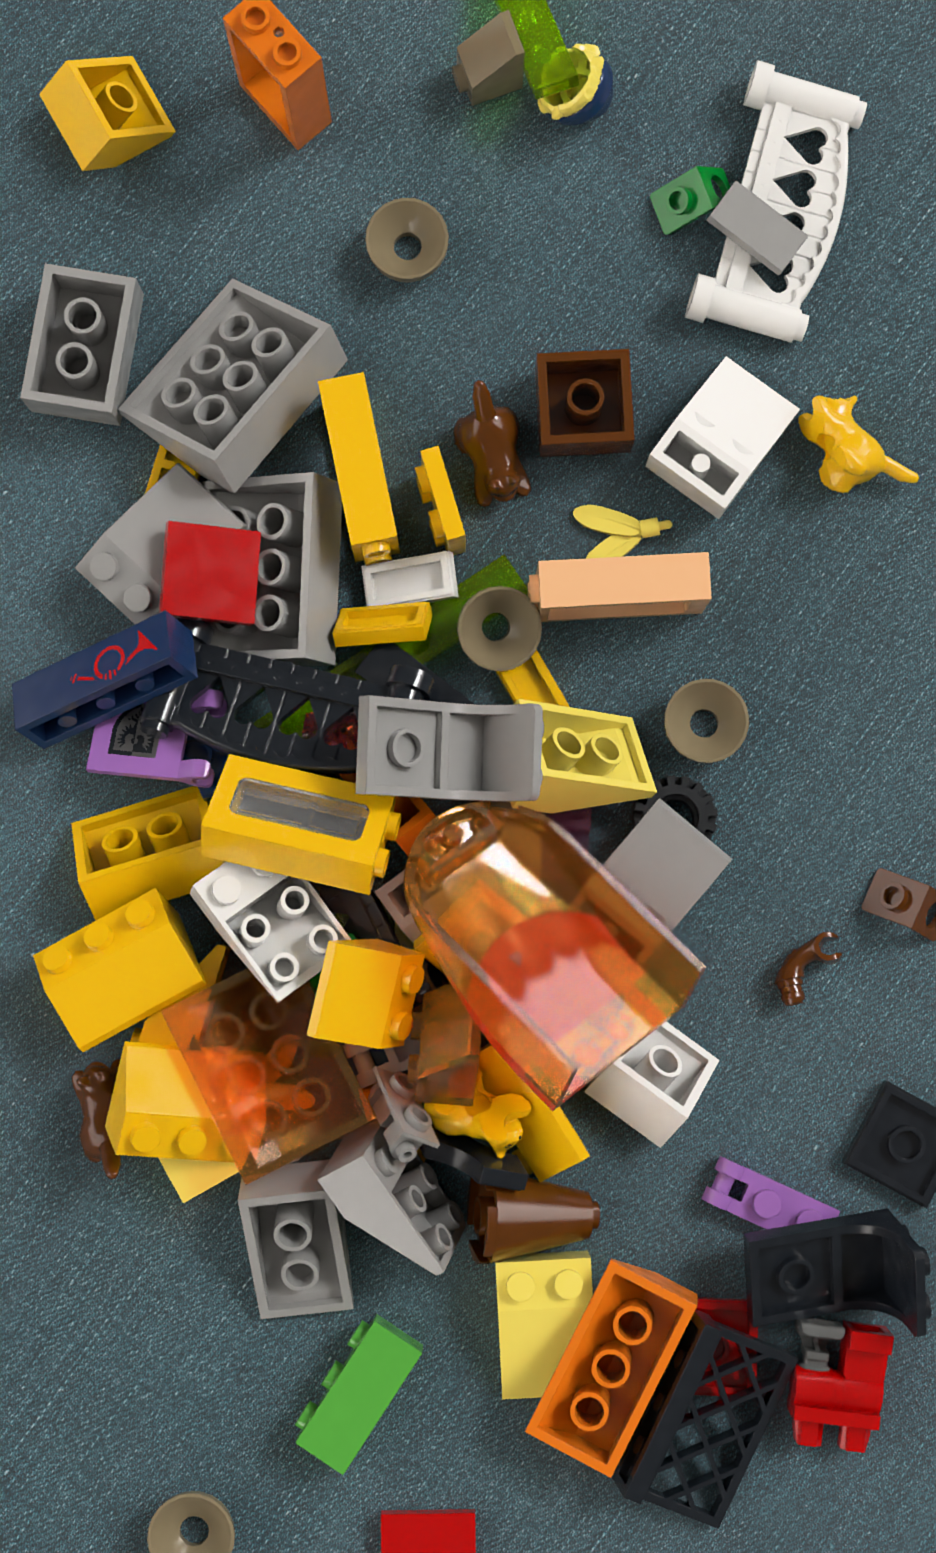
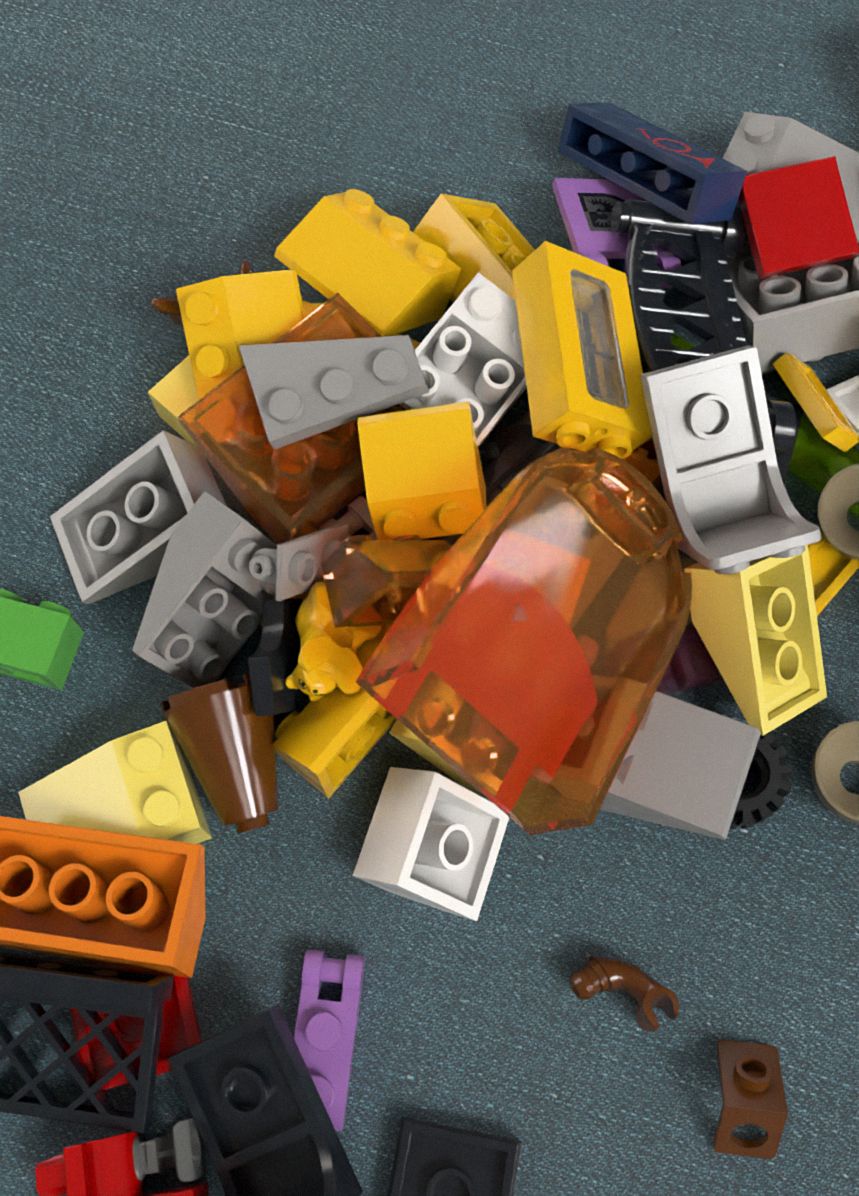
camera: 75 degrees right, 15 degrees down
none -> light grey wing [239,335,429,449]

